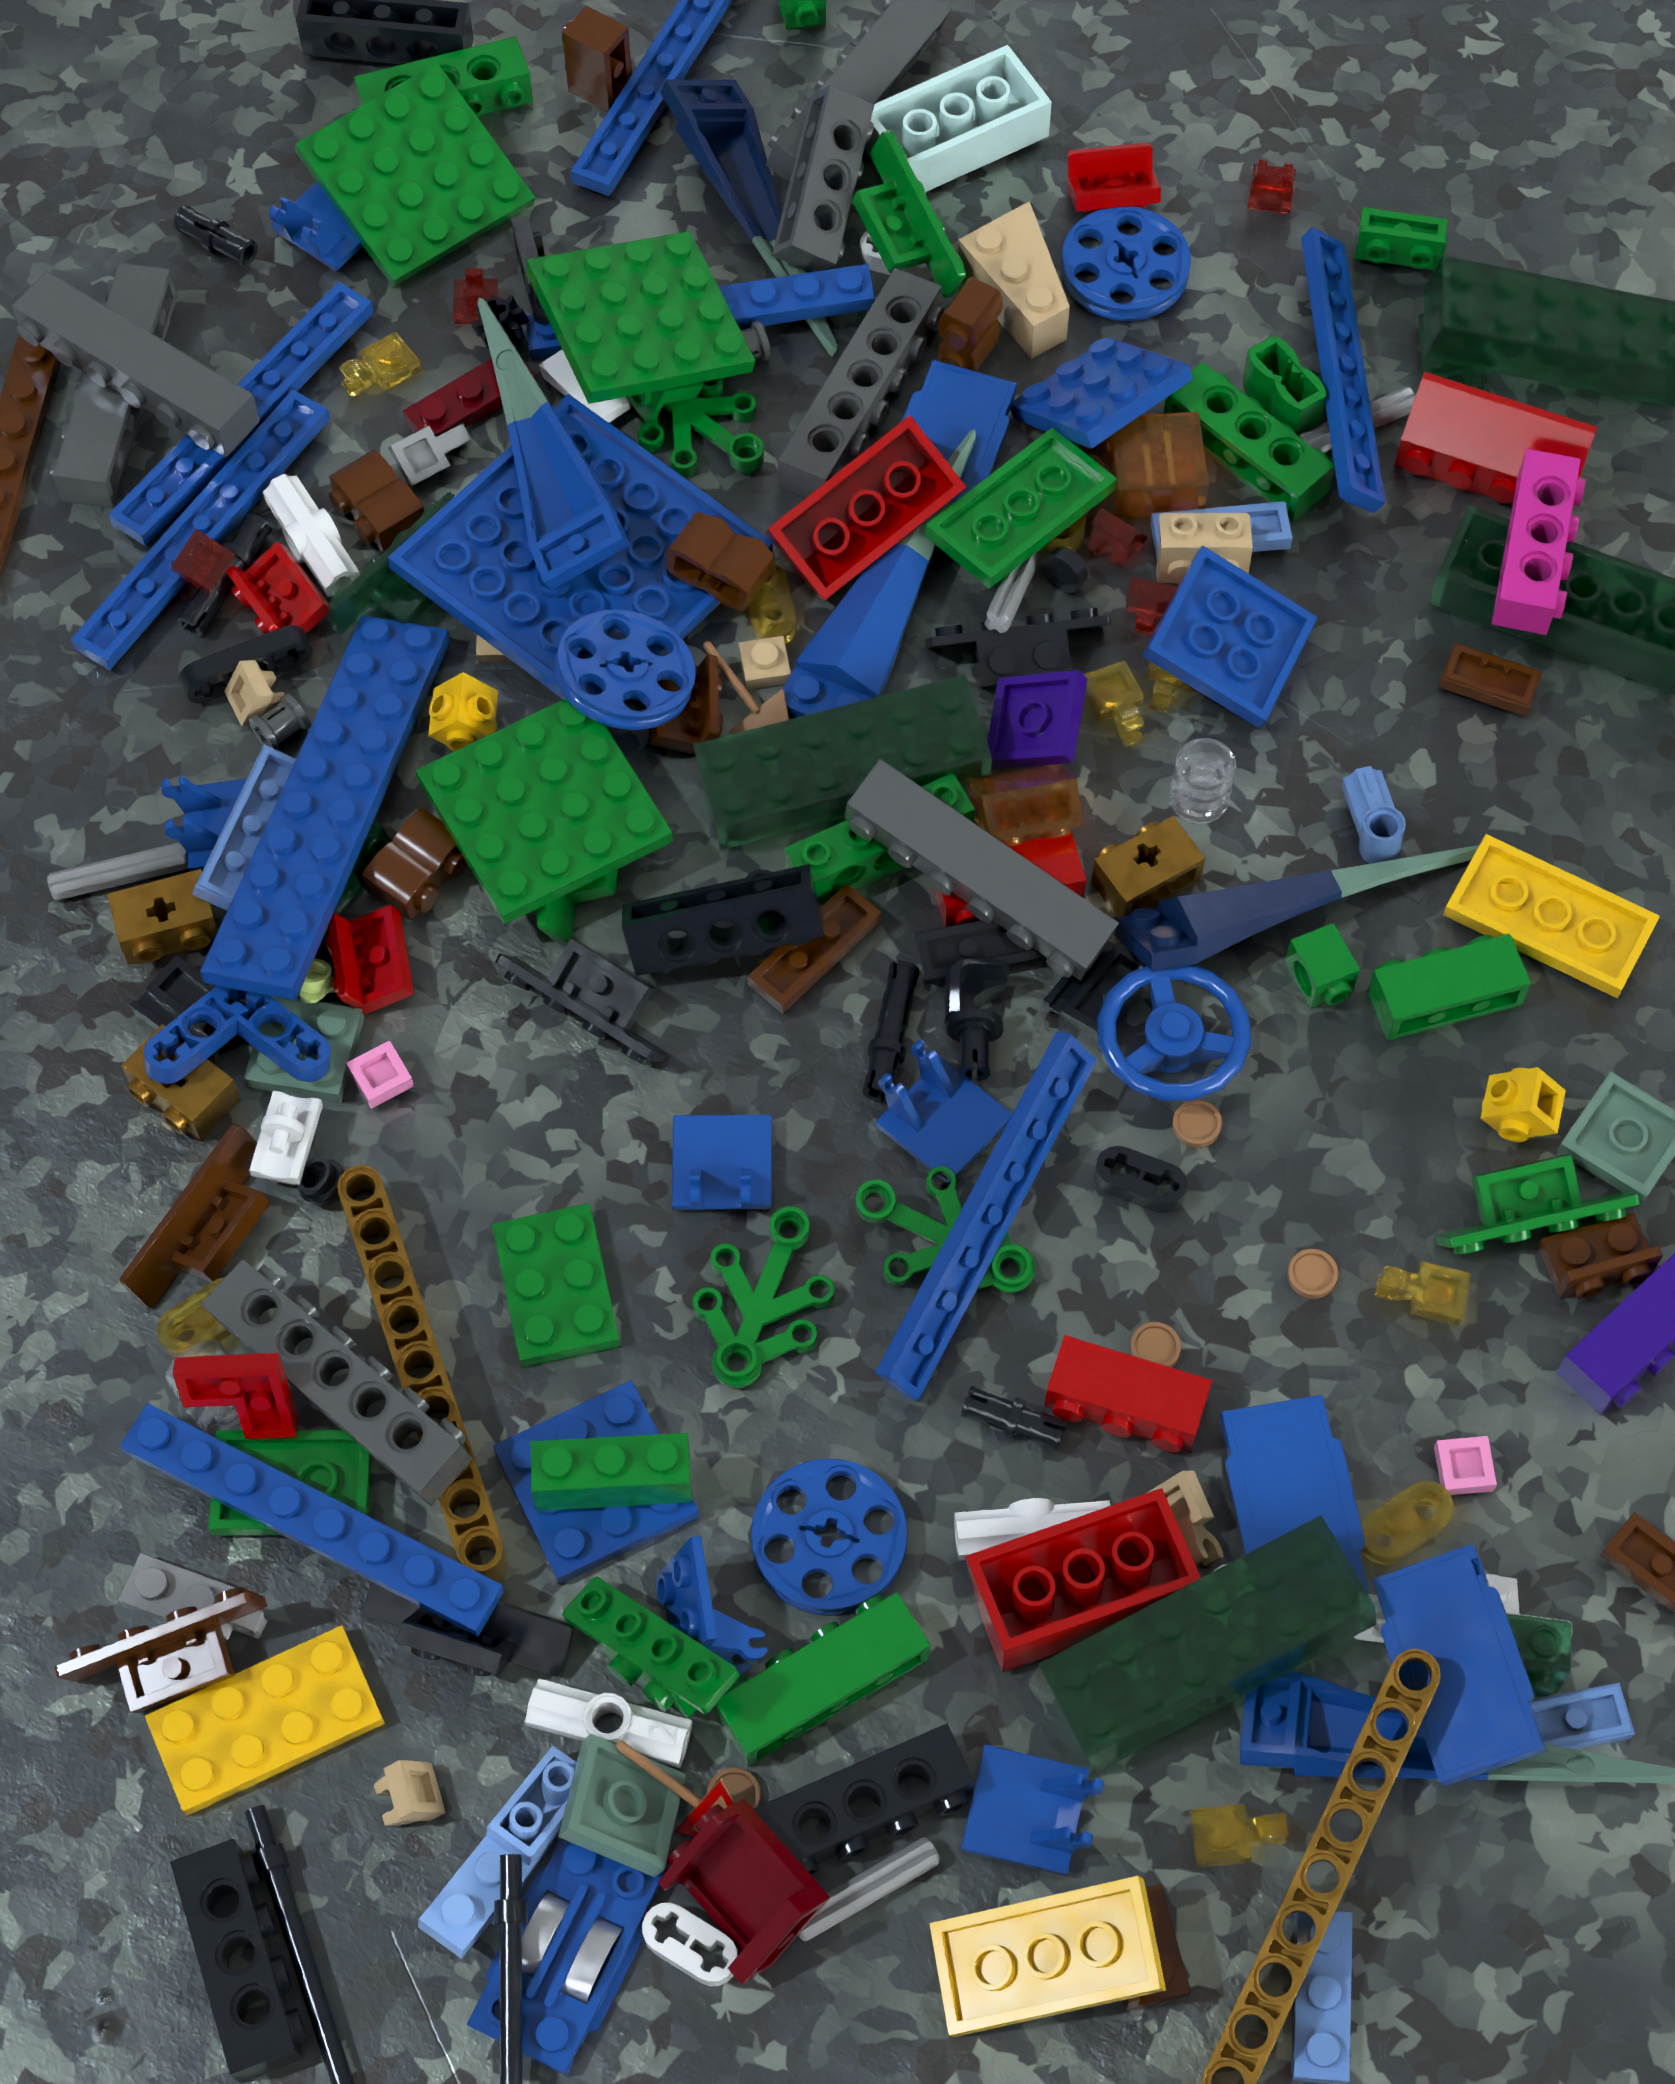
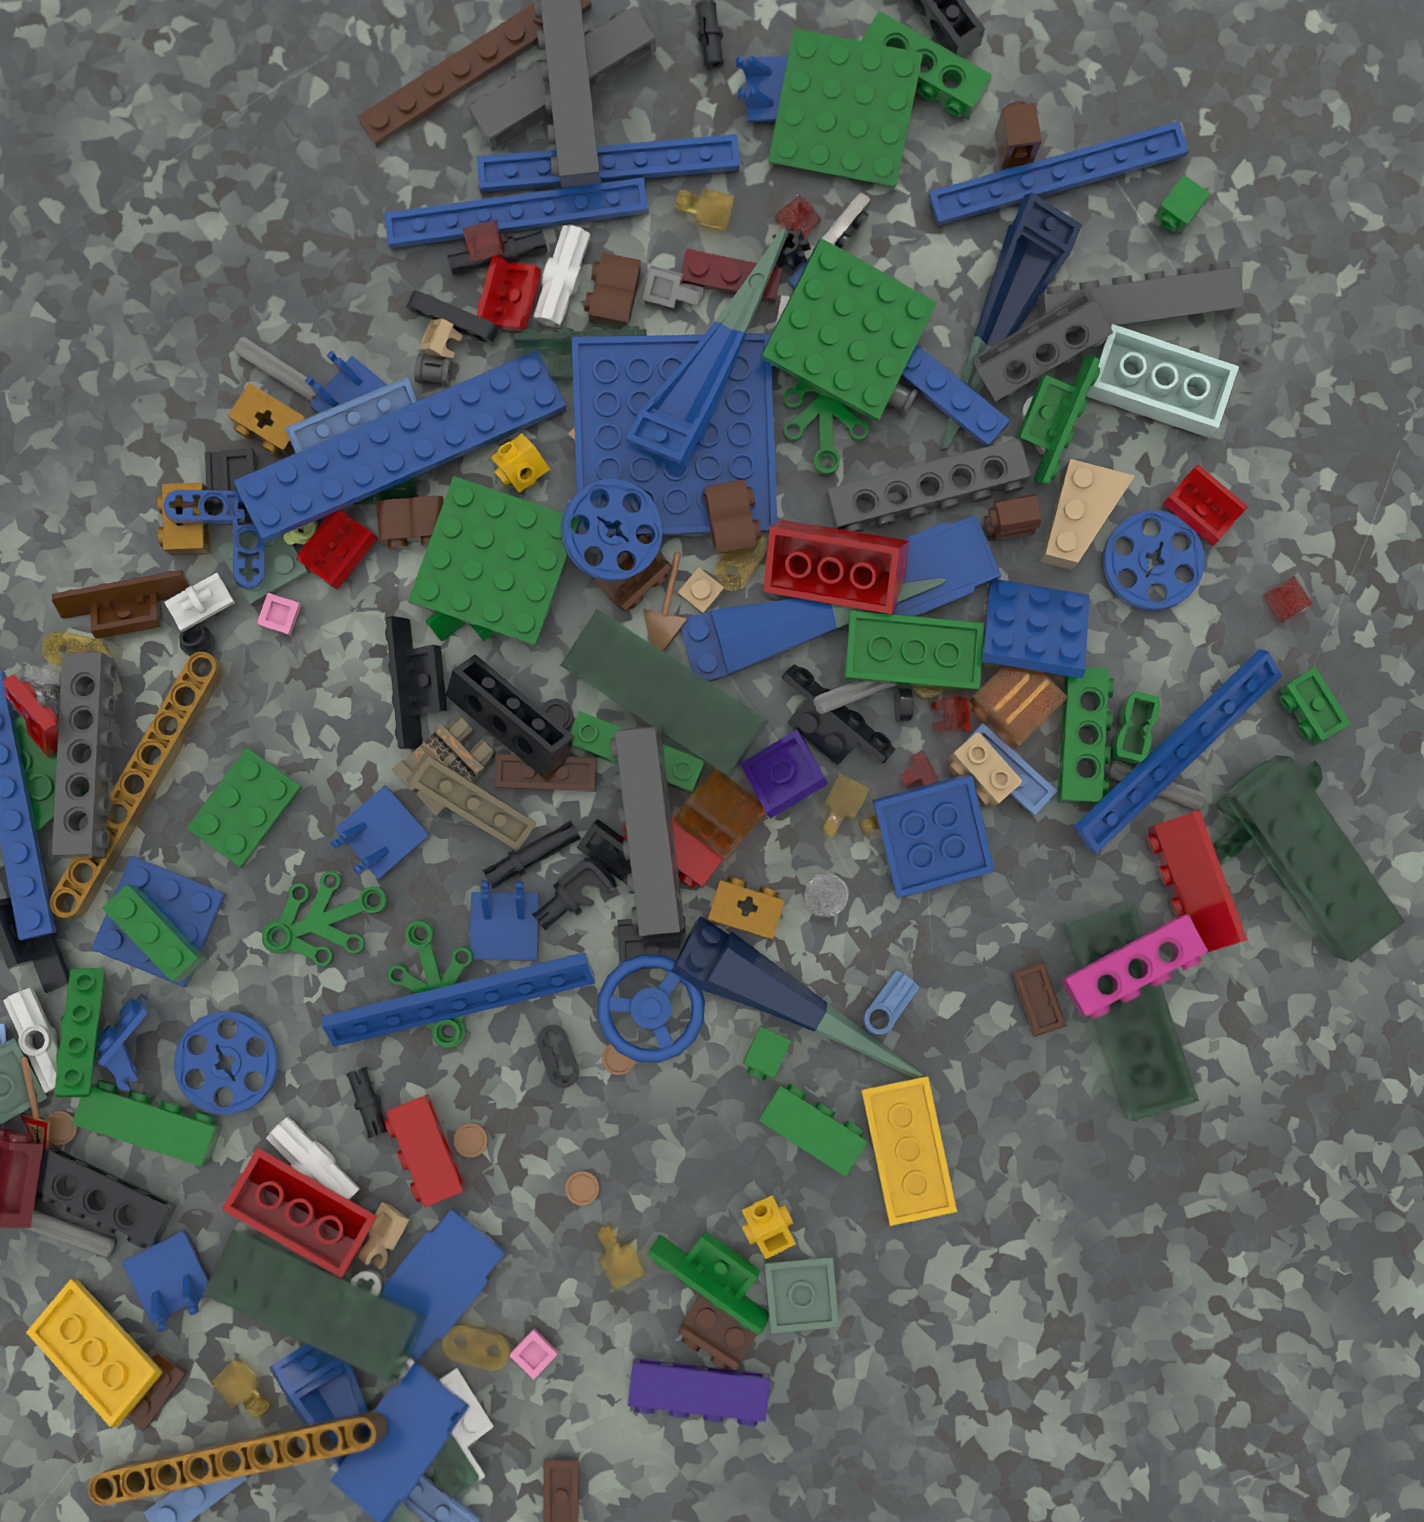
camera: 50 degrees right, 20 degrees up
none -> dark tan hips [392,716,496,818]
none -> dark tan plate [406,753,537,851]

